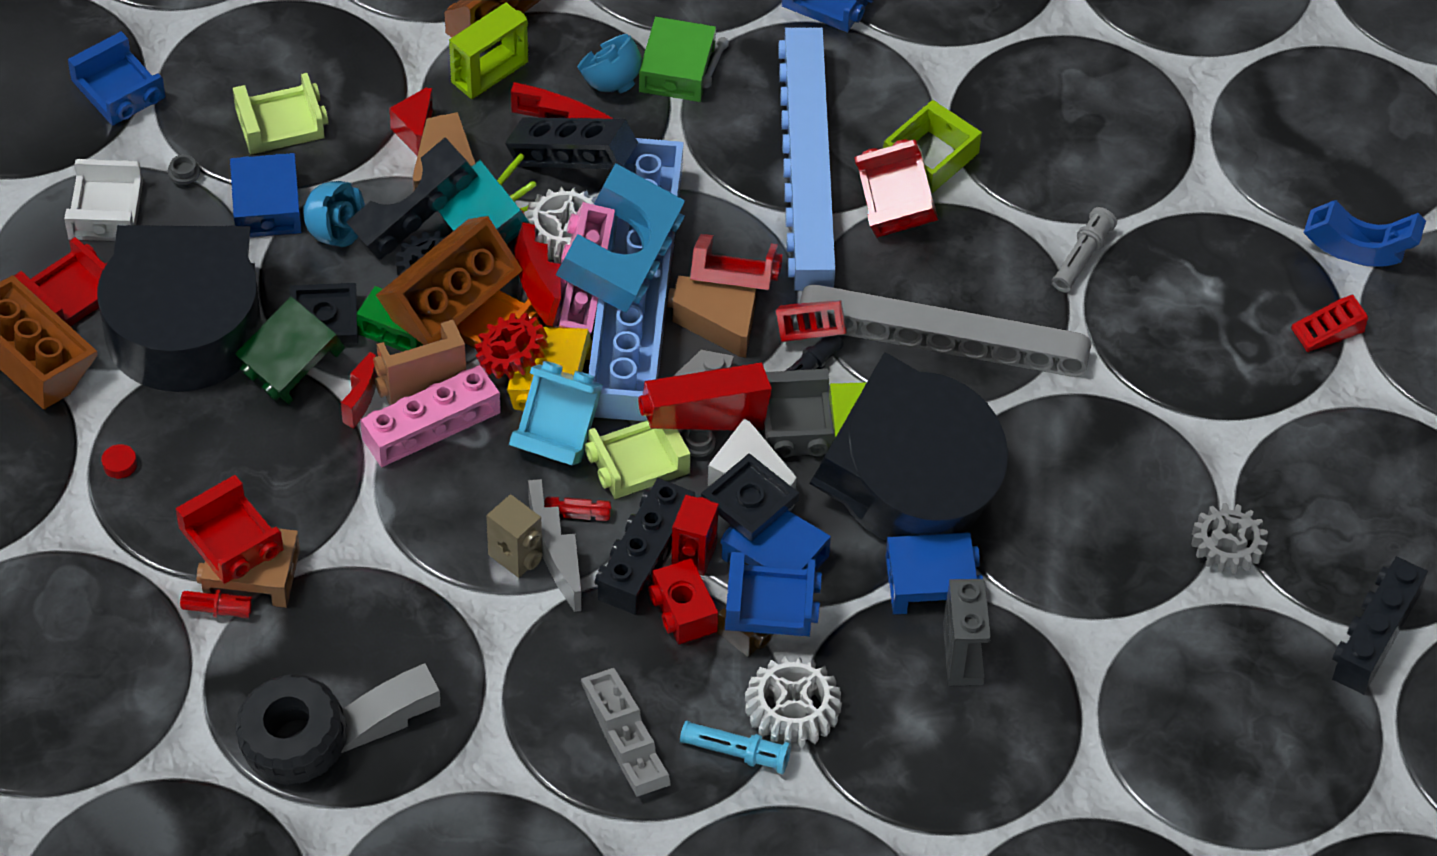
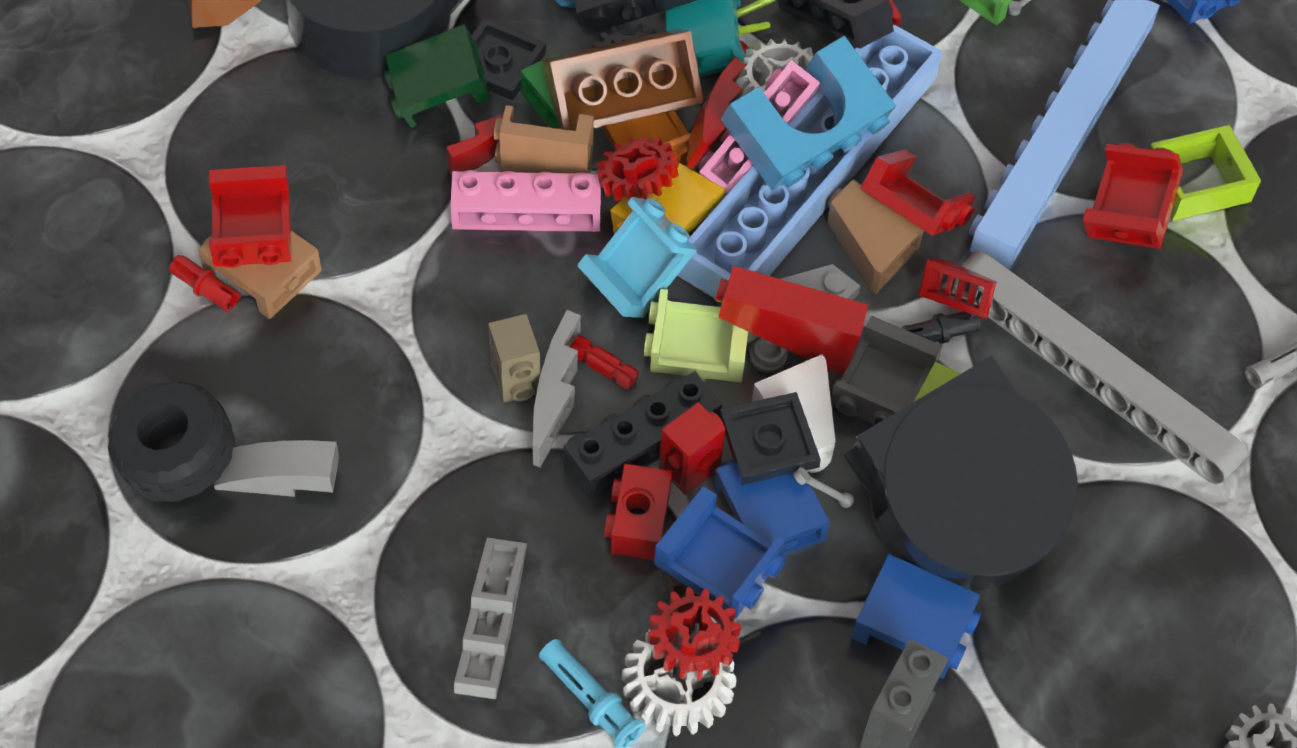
camera: 30 degrees right, 5 degrees up
red tile [101,444,137,479] -> none
none -> red gear [648,587,741,681]
none -> light grey hinge [793,467,854,508]

